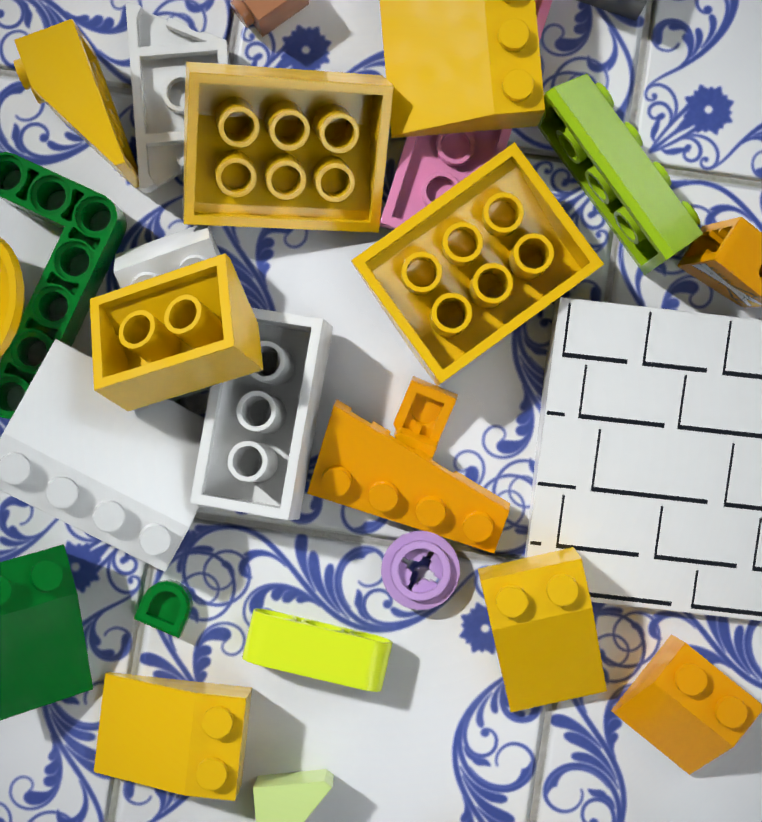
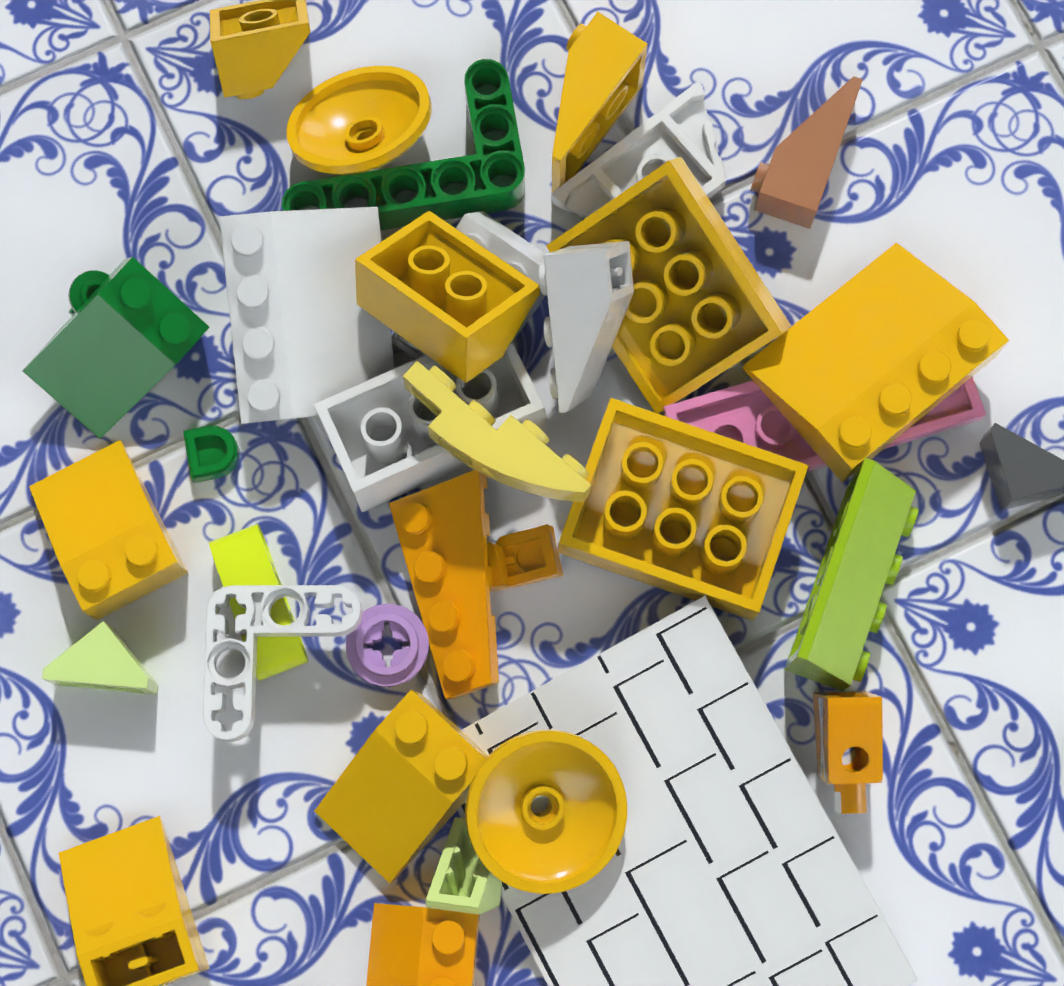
camera: 60 degrees right, 10 degrees down
none -> white beam [203,585,363,742]
none -> light yellow slope [403,361,591,502]
none -> yellowish green slope [425,817,502,915]
none -> yellow dish [465,729,627,894]
none -> white slope [538,241,634,413]

